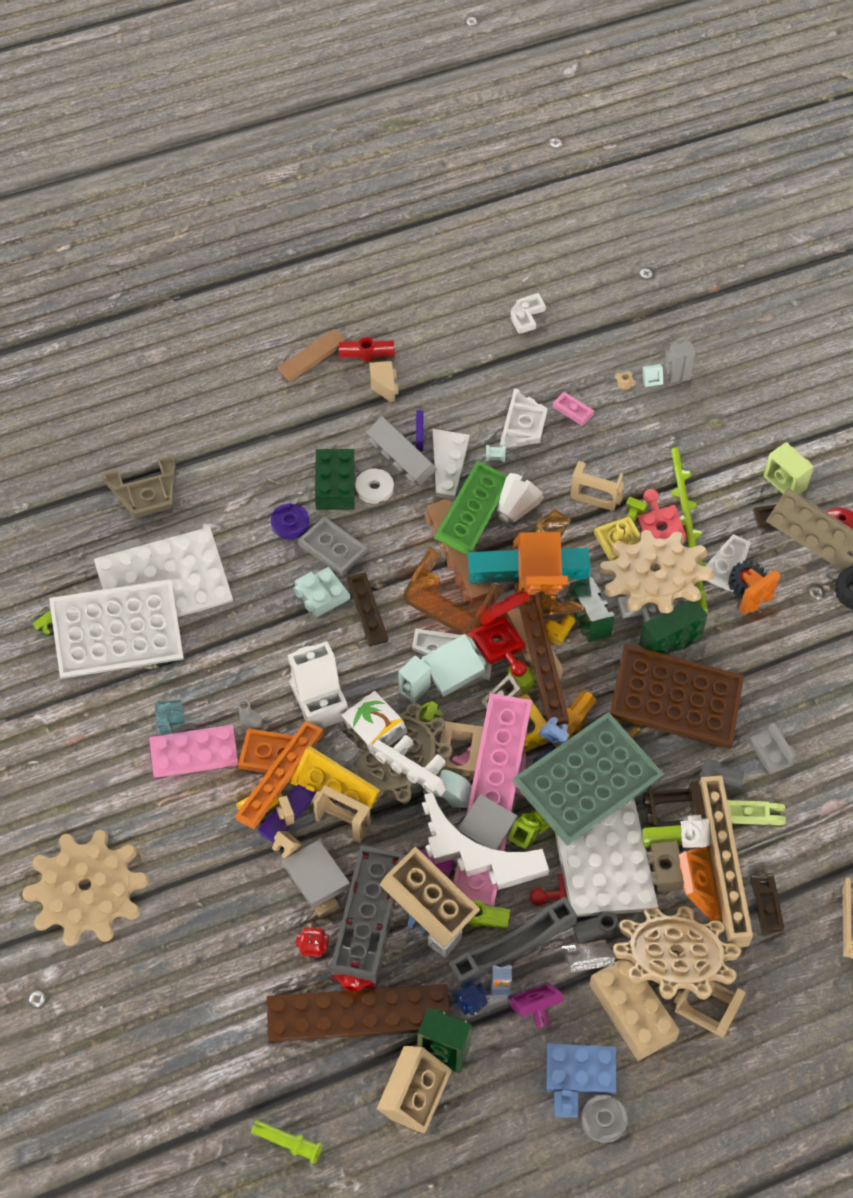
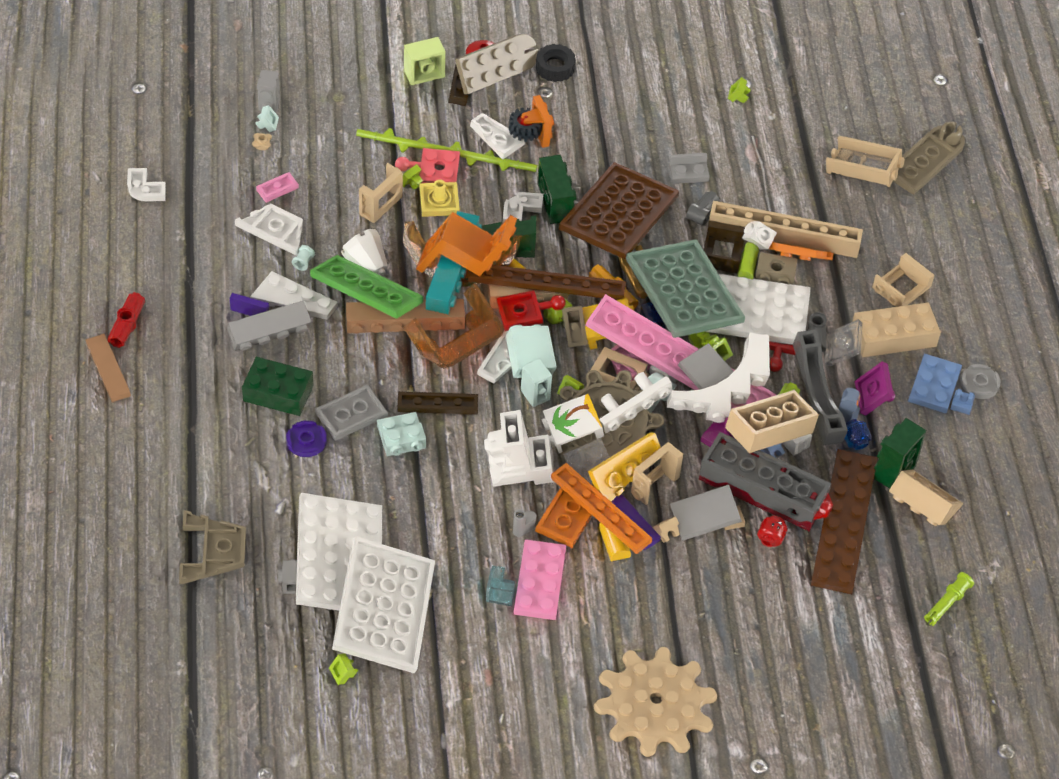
camera: 75 degrees left, 5 degrees down
tan plate [276,796,295,826] -> none
white tile [355,469,394,504] -> none
tan slope [369,361,398,402] -> none
red plate [480,591,530,625] -> none
medium blue tile [539,717,569,745] -> none
tan plate [599,530,714,613] -> none
tan plate [613,906,741,999] -> none
yellowish green hinge [727,800,786,825] -> none
dark brown plate [750,873,784,933] -> none

